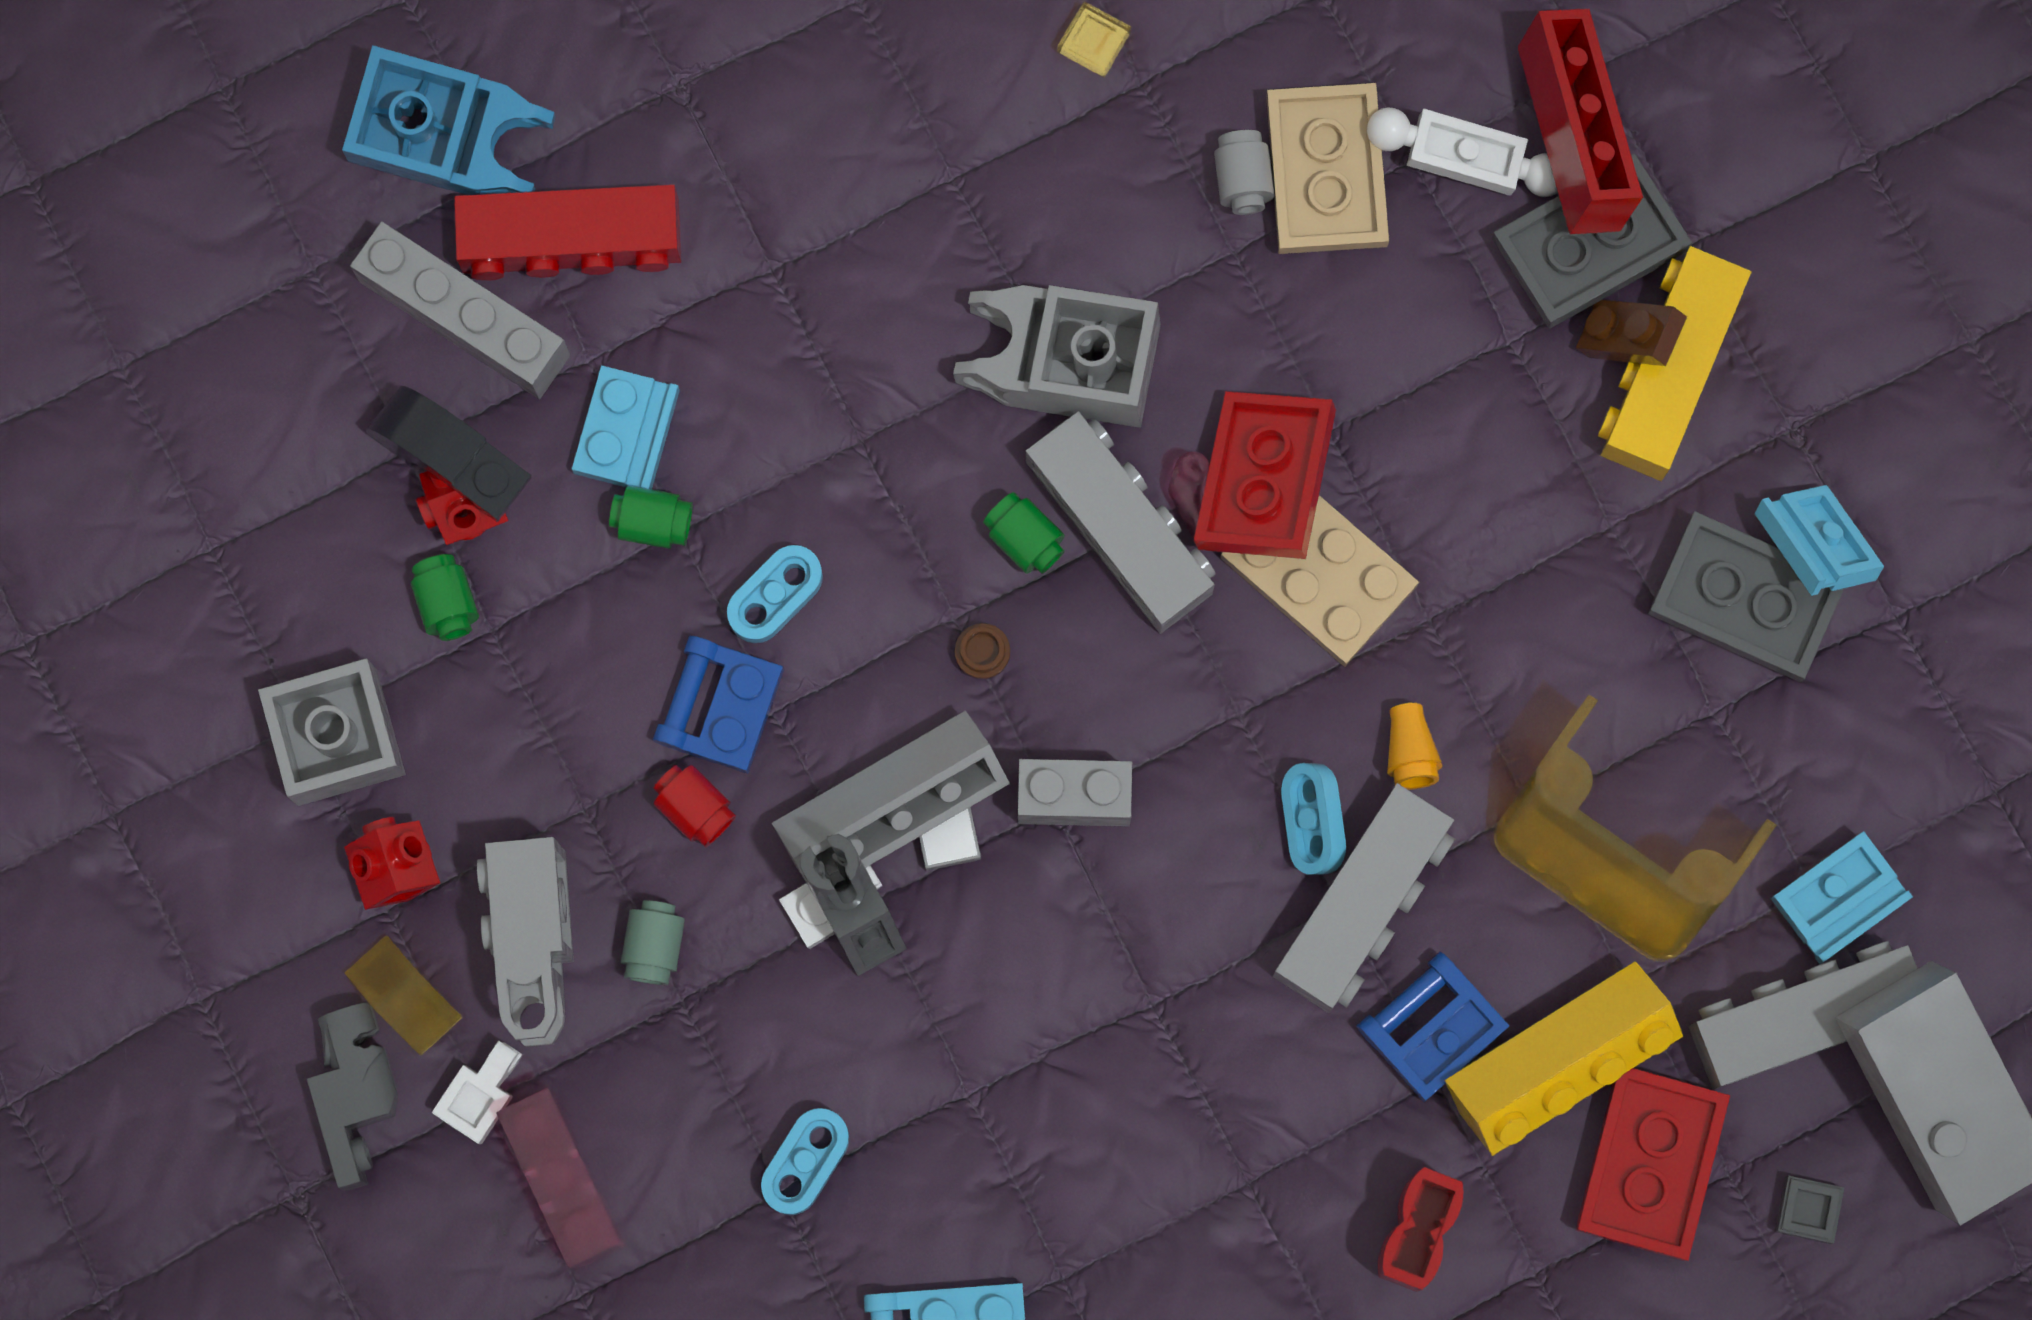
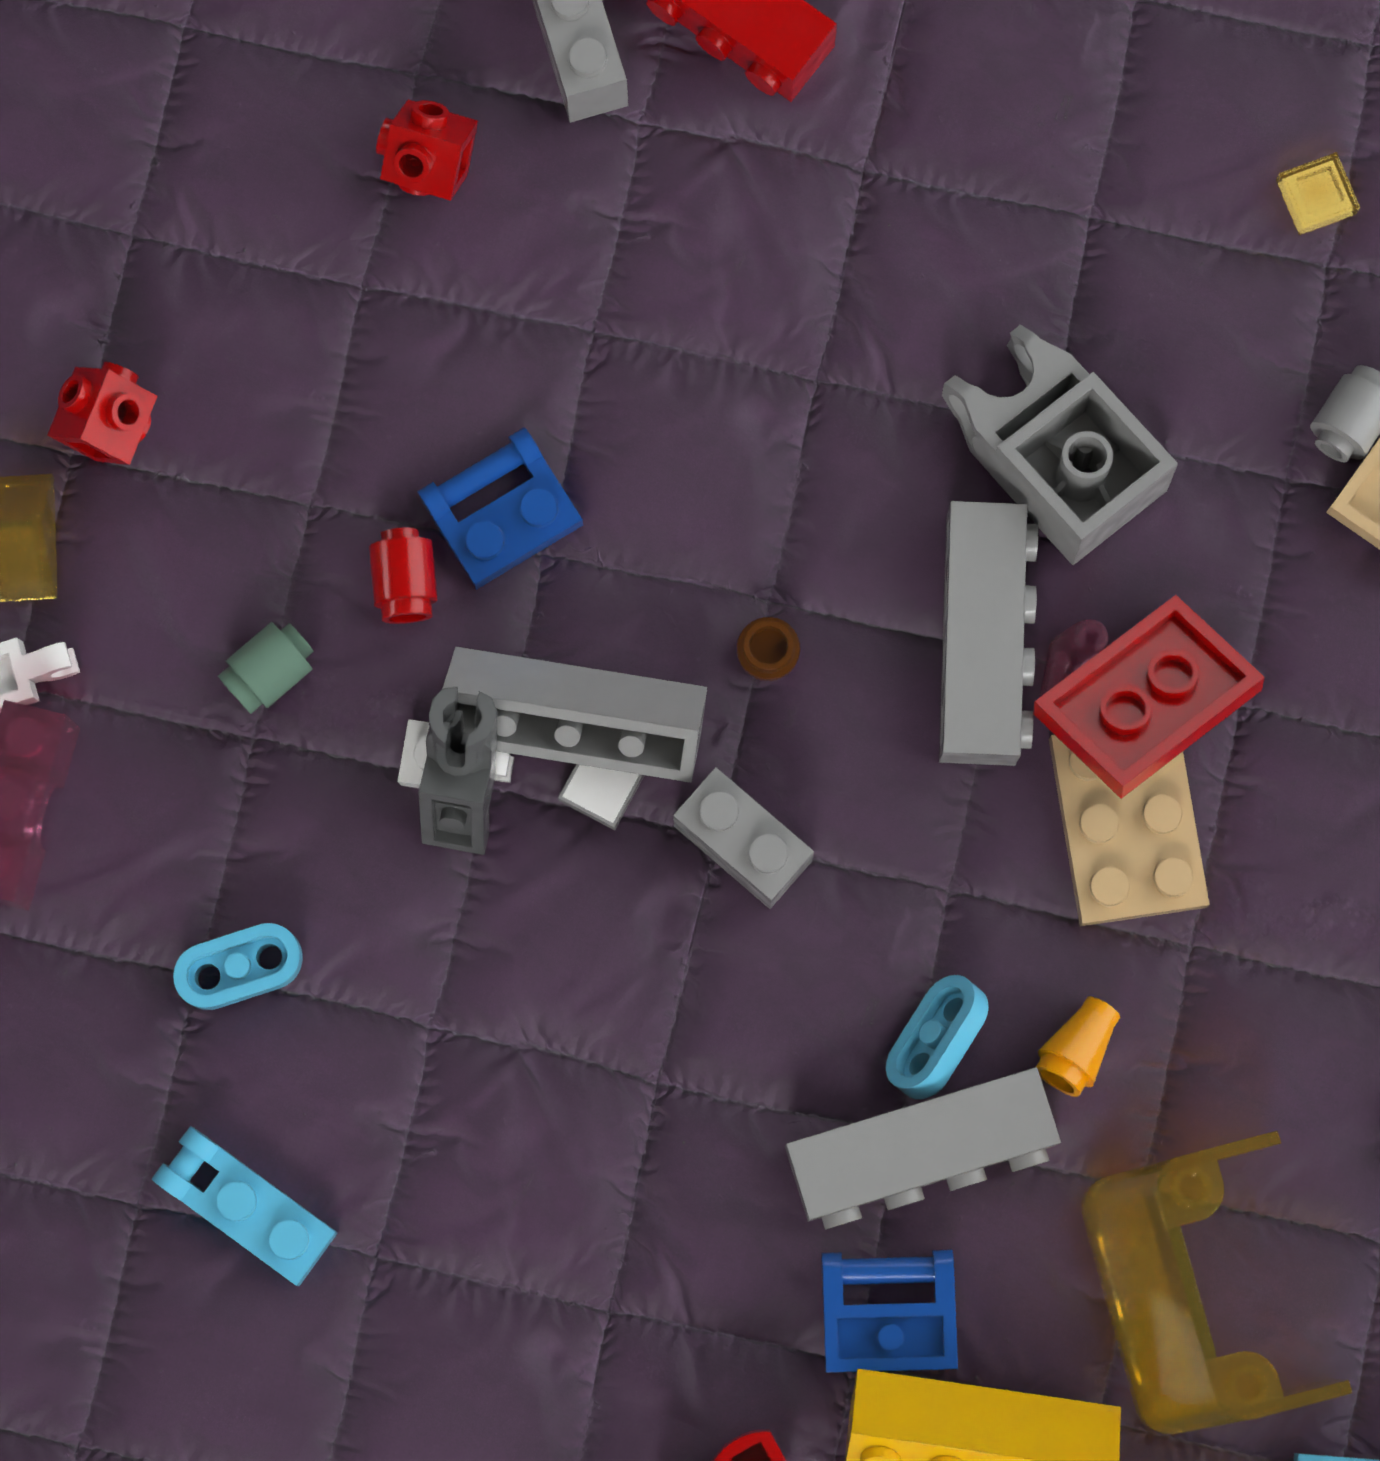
camera: 40 degrees right, 0 degrees up
light grey brick [258,658,406,806] -> none
black arch [366,386,532,522] -> none
green brick [410,554,479,641] -> none
light grey brick [477,837,574,1047] -> none
medium azure plate [572,365,680,489] -> none
green brick [609,485,693,549] -> none
medium azure plate [727,545,823,643] -> none
green brick [983,492,1065,574] -> none

